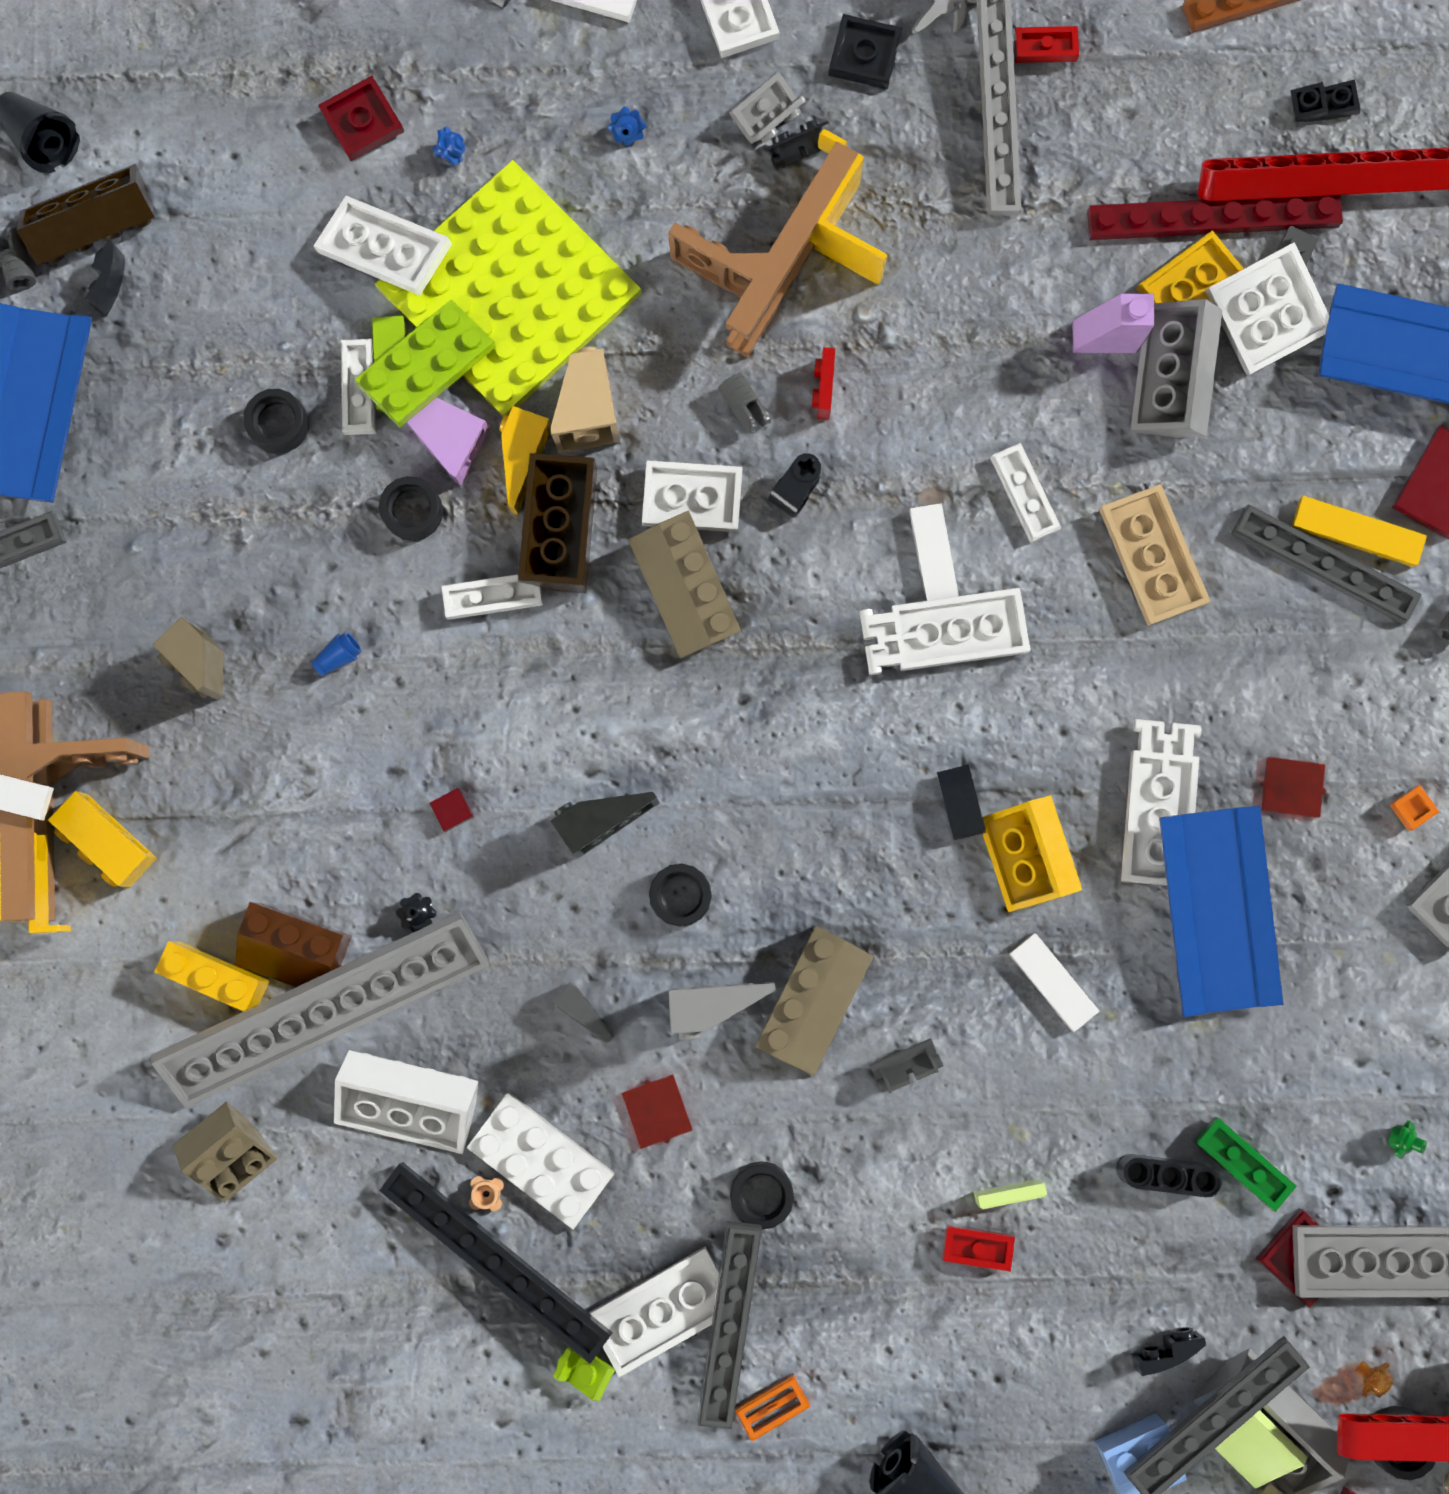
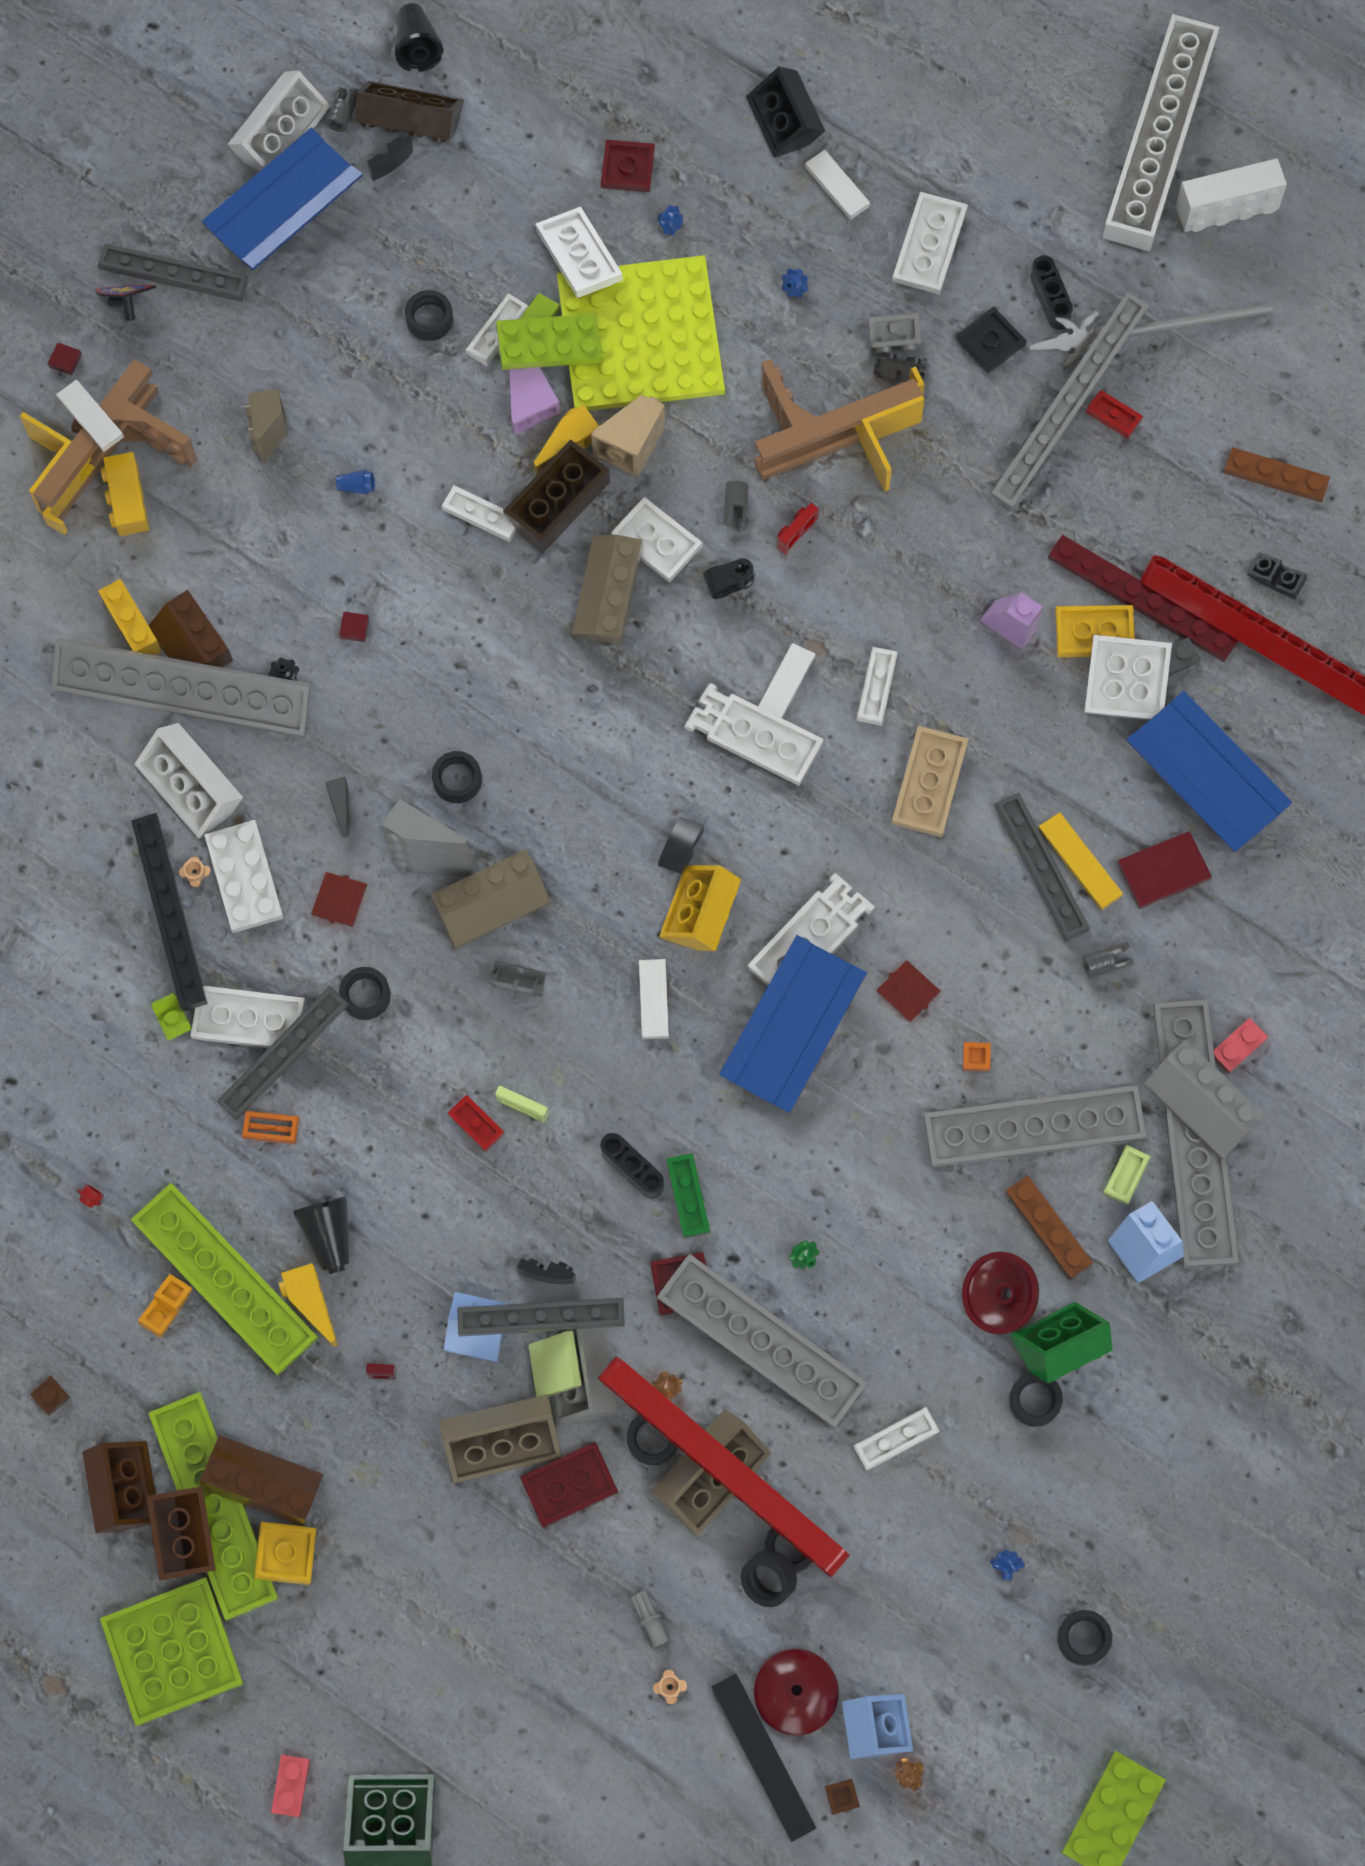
camera: 35 degrees right, 10 degrees down
dark tan slope [173,1102,277,1203] -> none
black tyre [378,476,443,541] -> none
pearl dark grey slope [551,792,660,858] -> none
light grey slope [1131,299,1222,438] -> none

